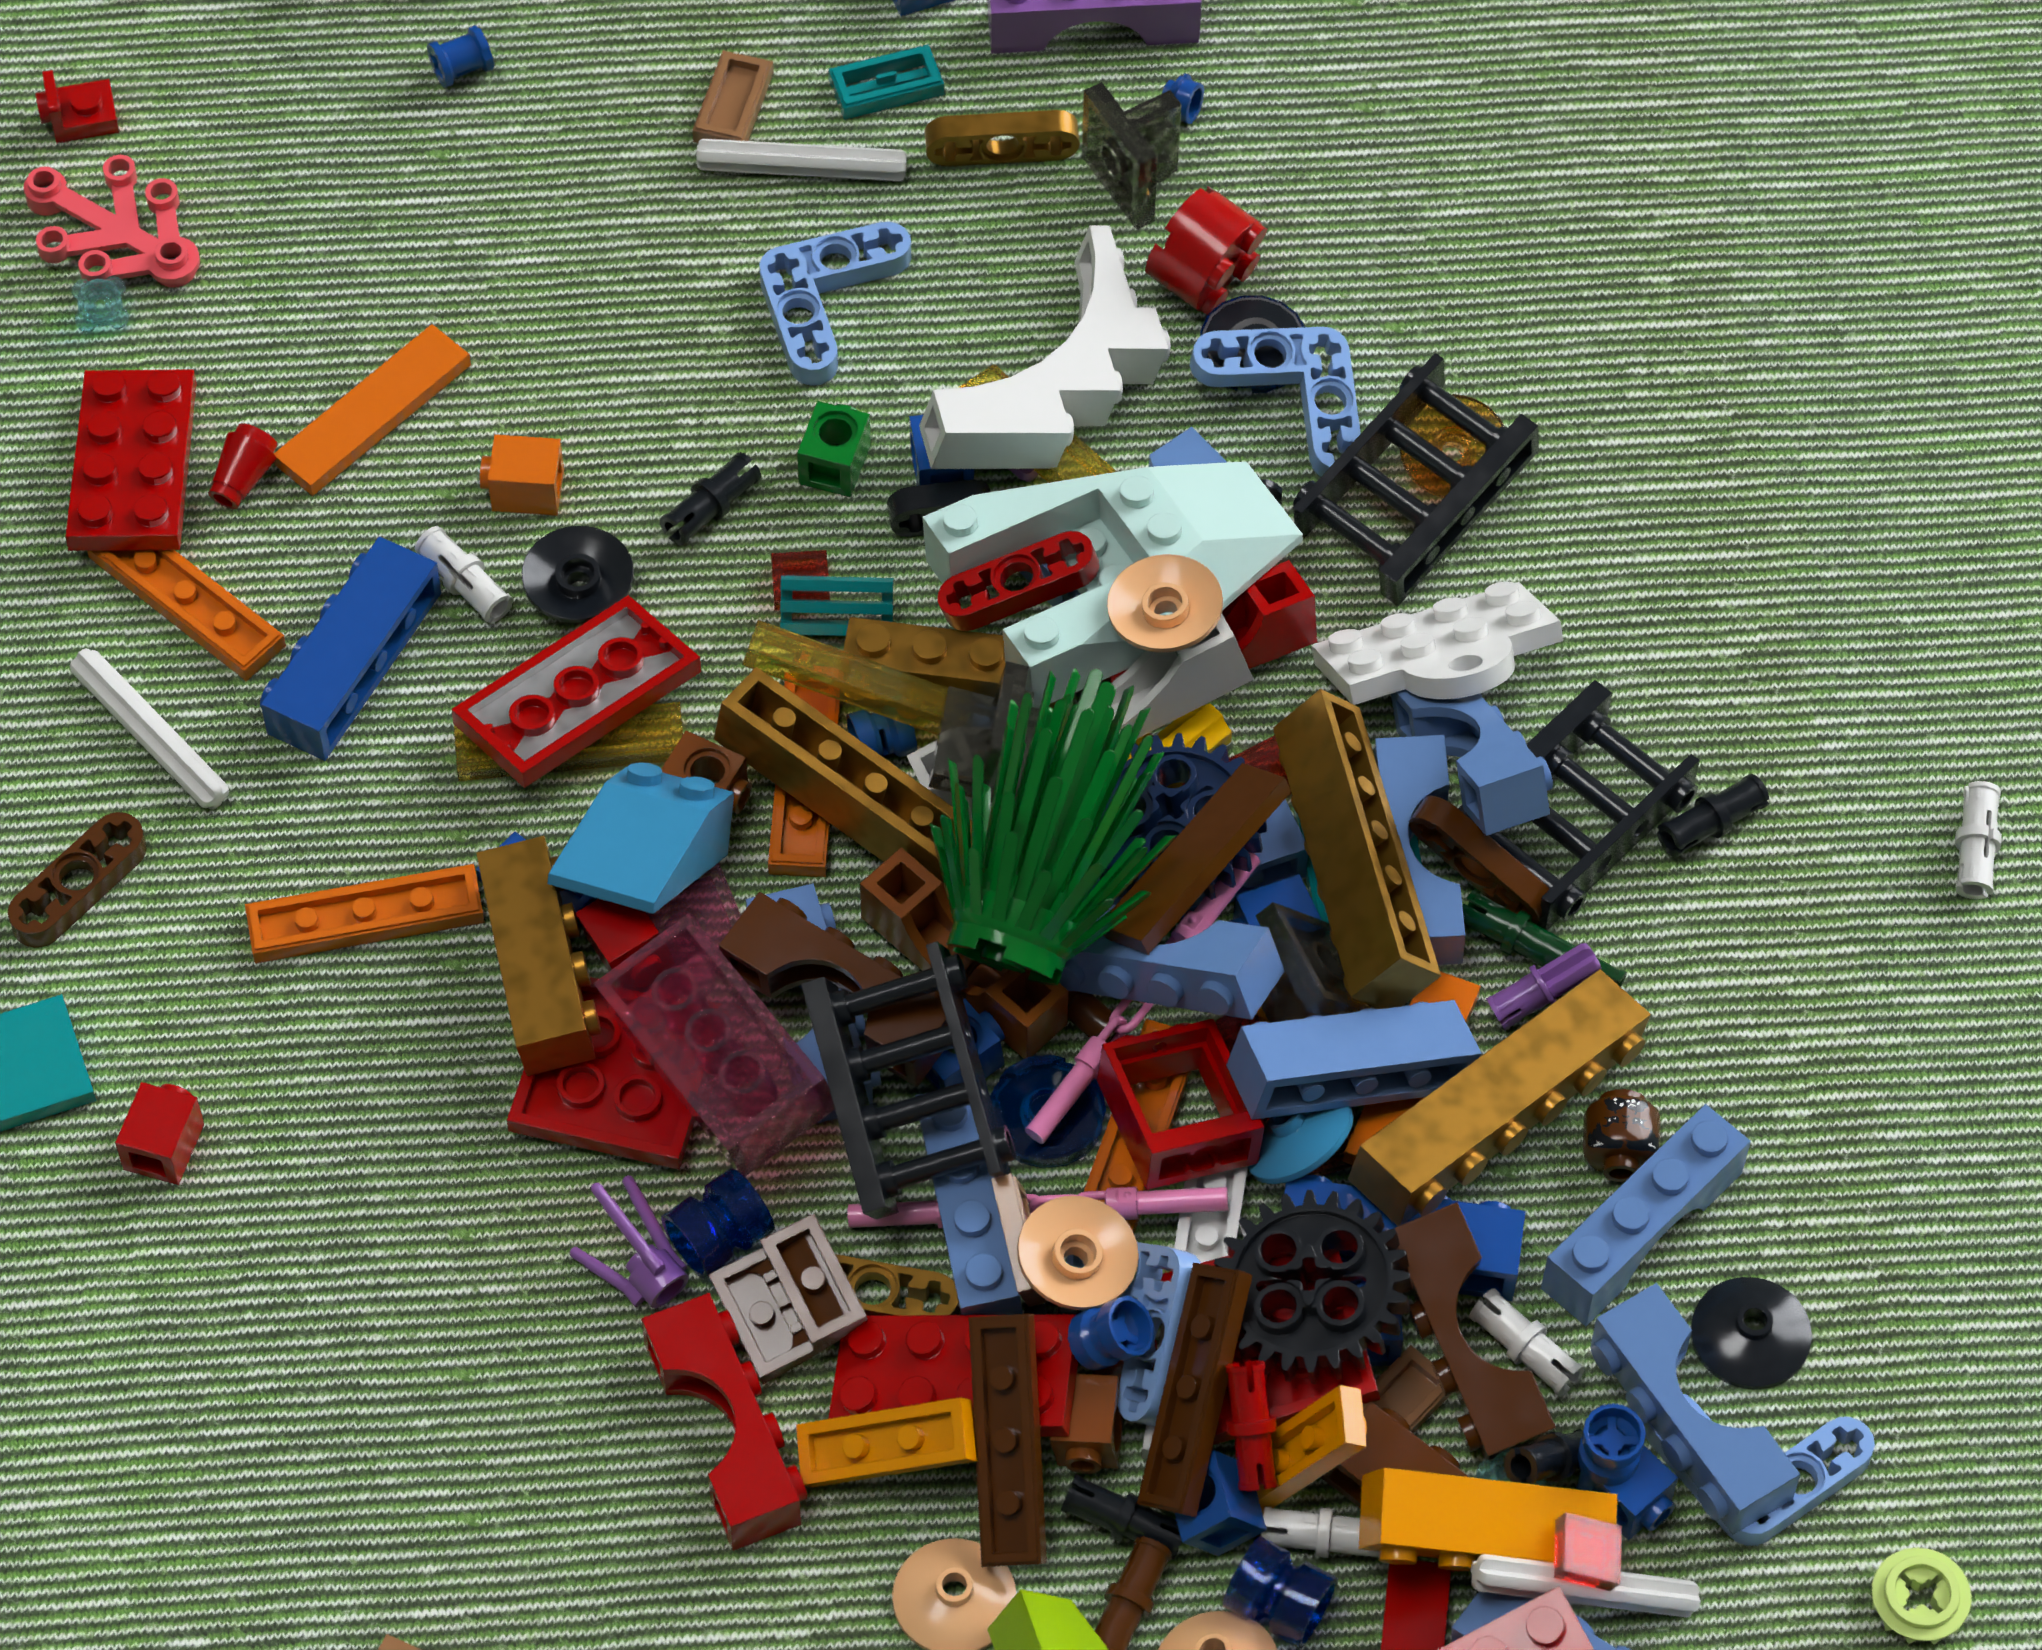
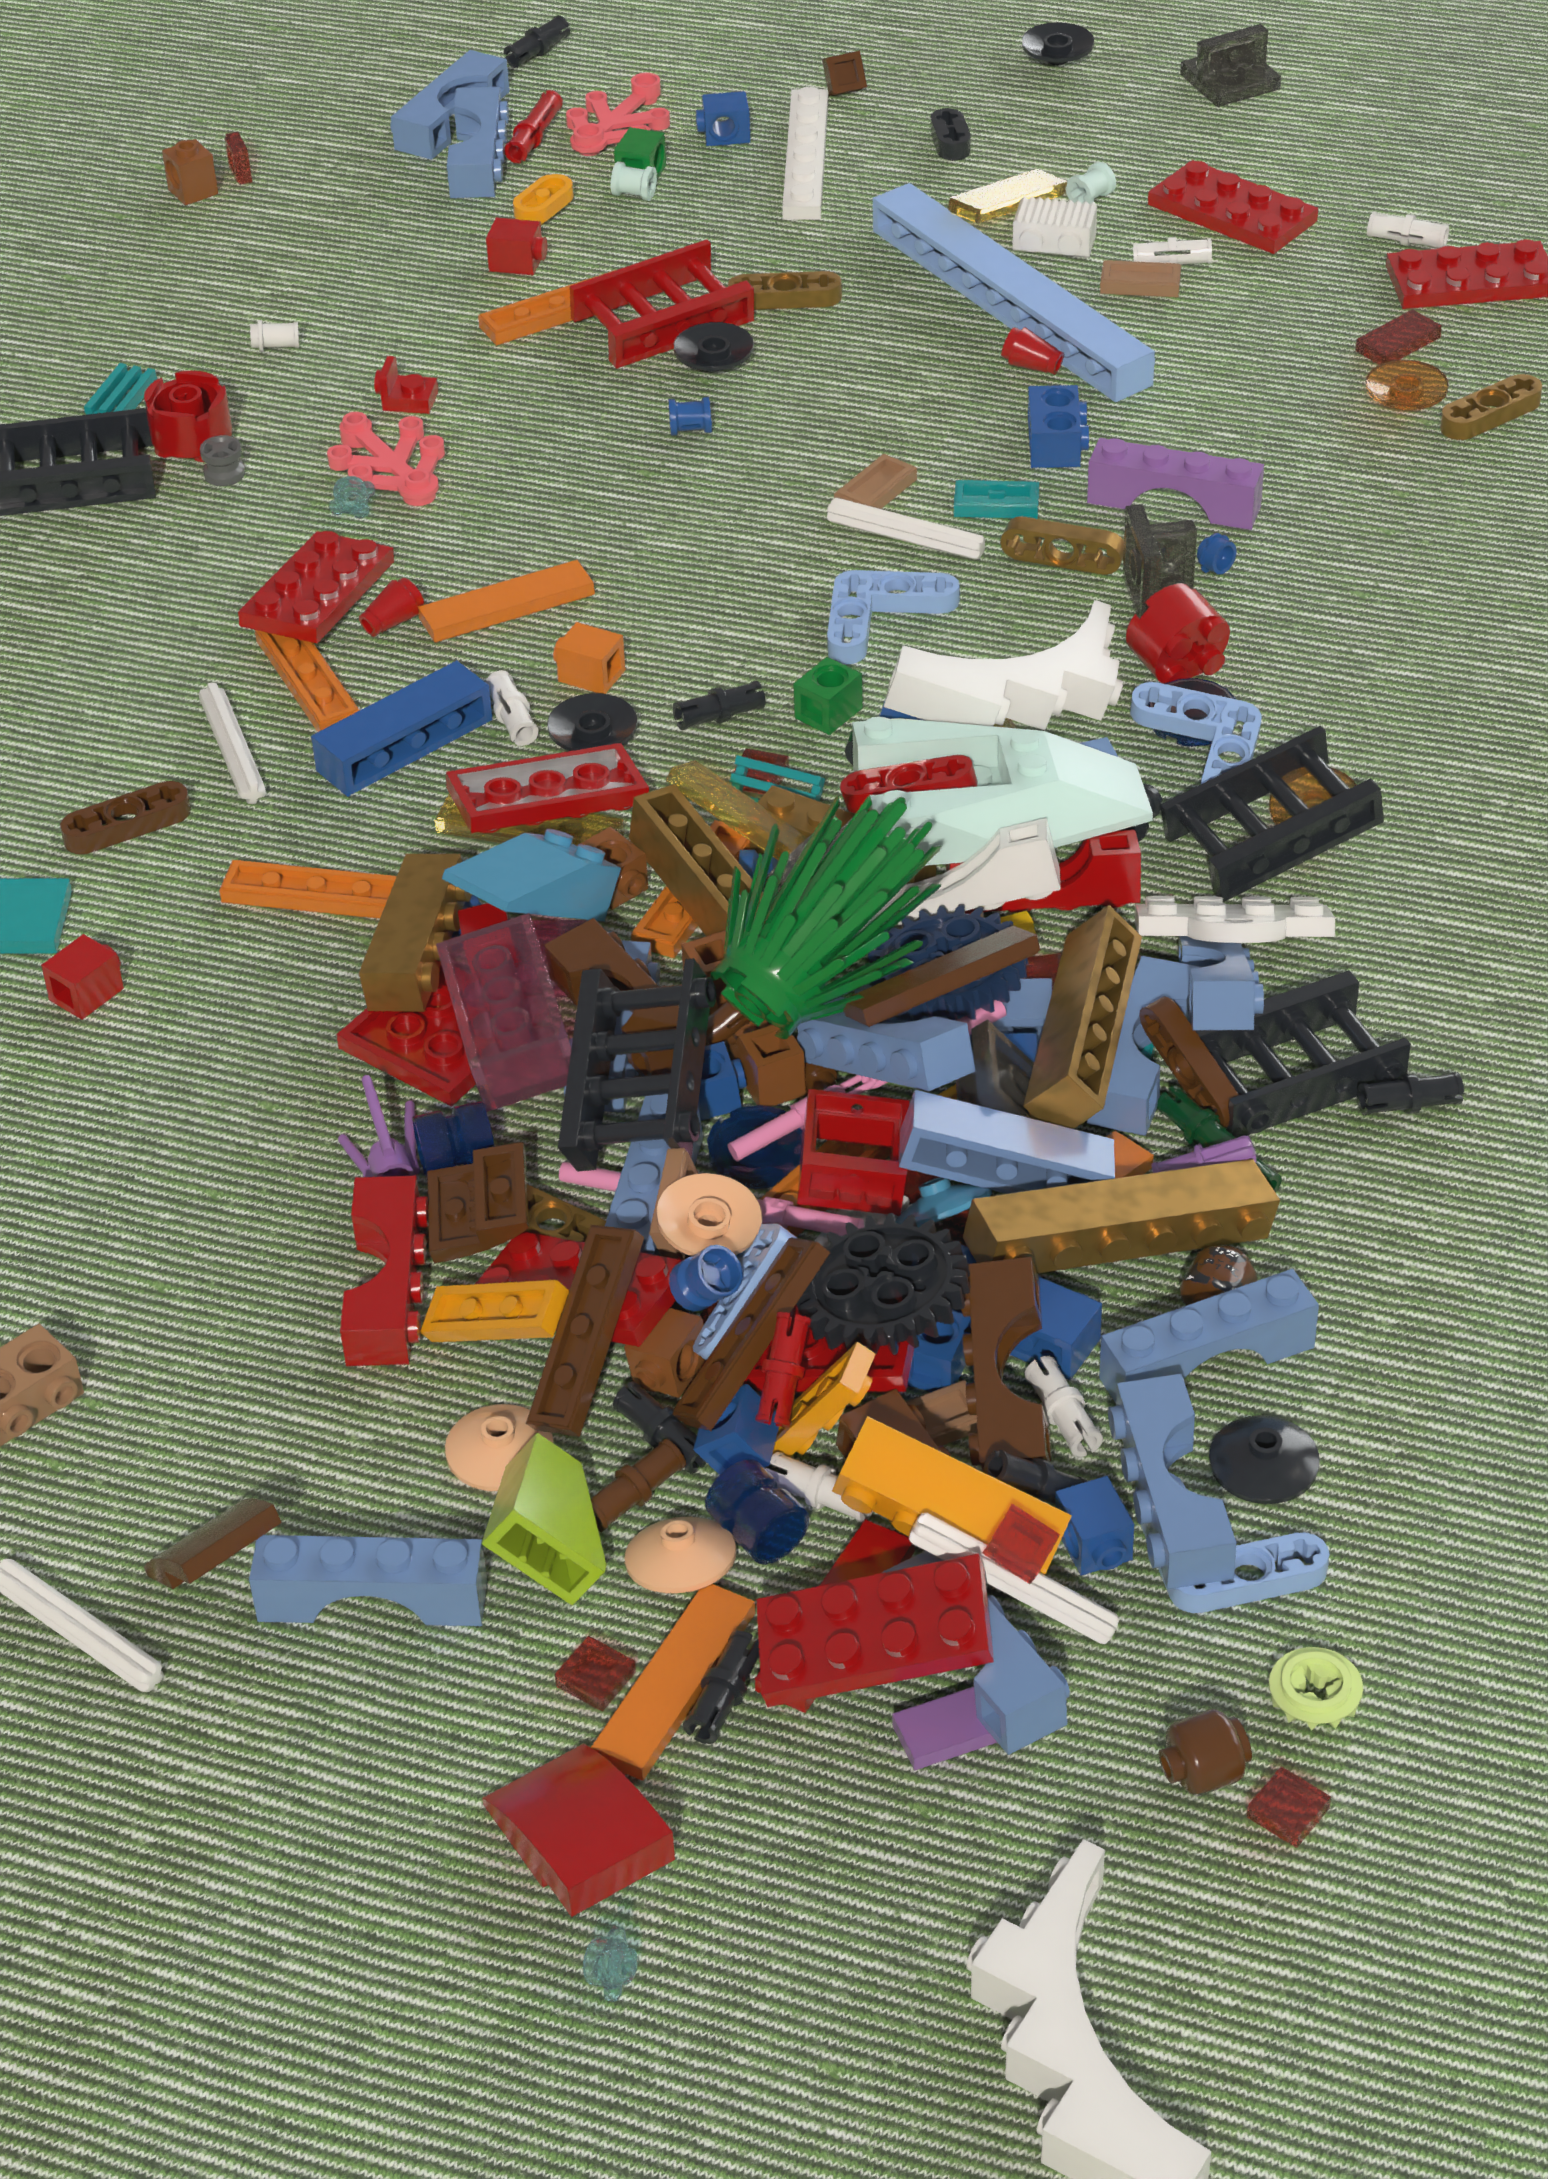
camera: 25 degrees right, 15 degrees down
light nougat dish [1107,554,1223,653] -> none
blue wheel [1578,1404,1646,1486] -> none

